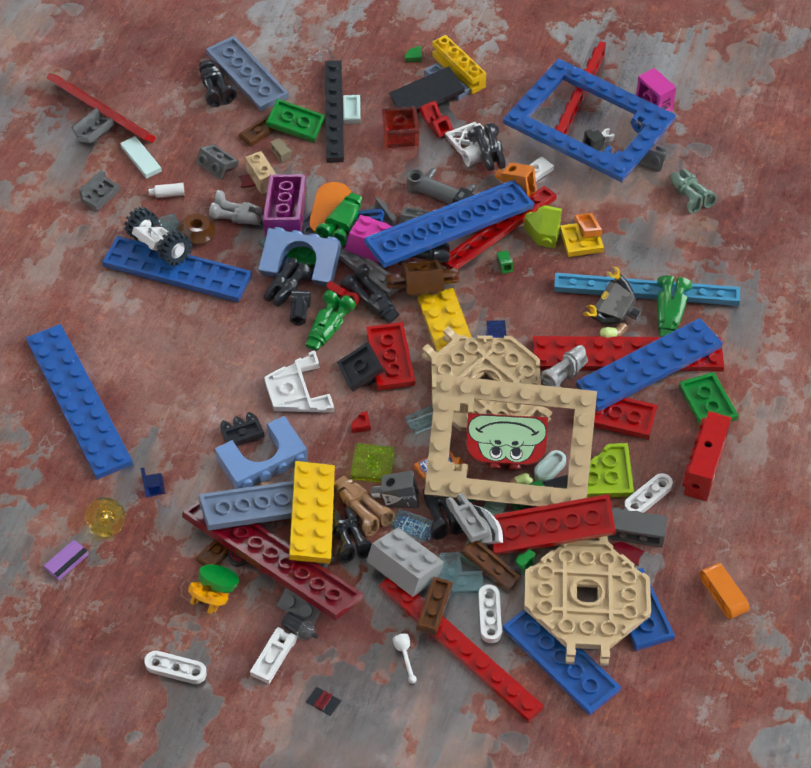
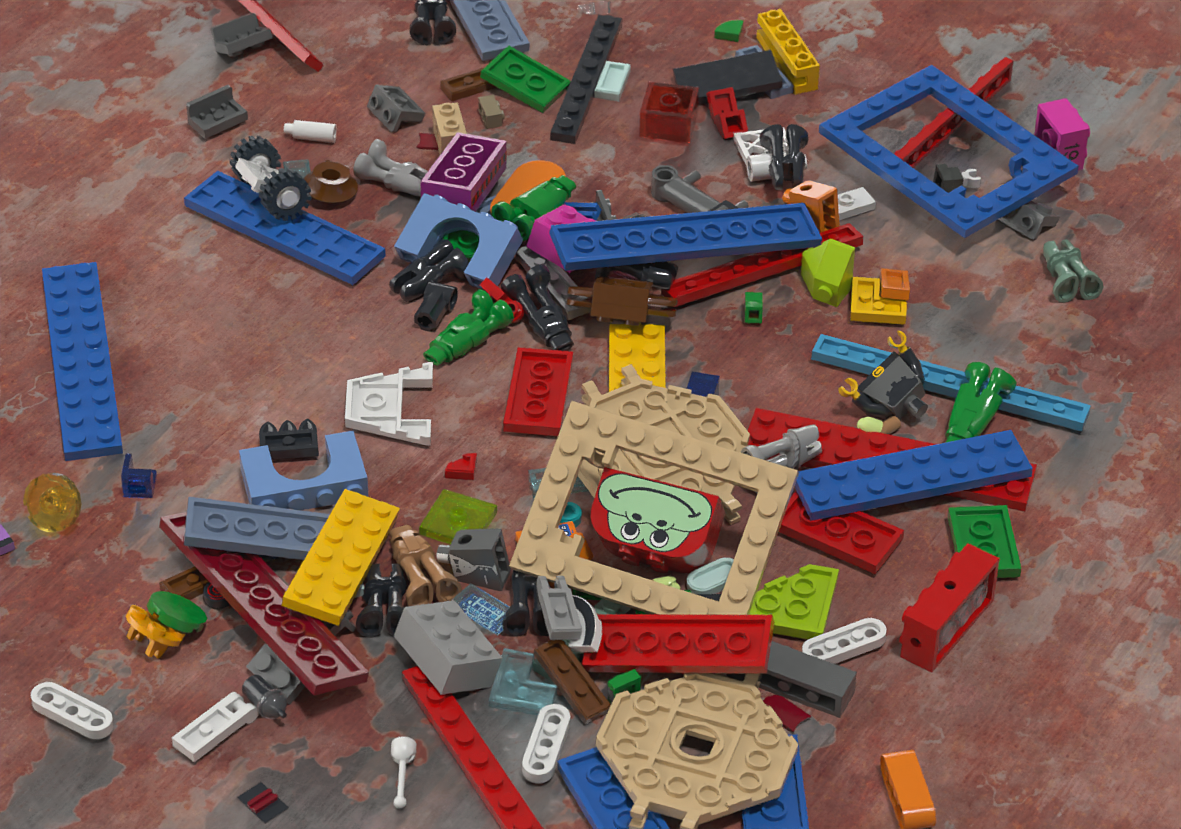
camera: 15 degrees right, 10 degrees down
light aqua tile [120,136,162,179] -> none
black hinge [337,342,385,391] -> none
reddish brown tile [416,576,453,635] -> none

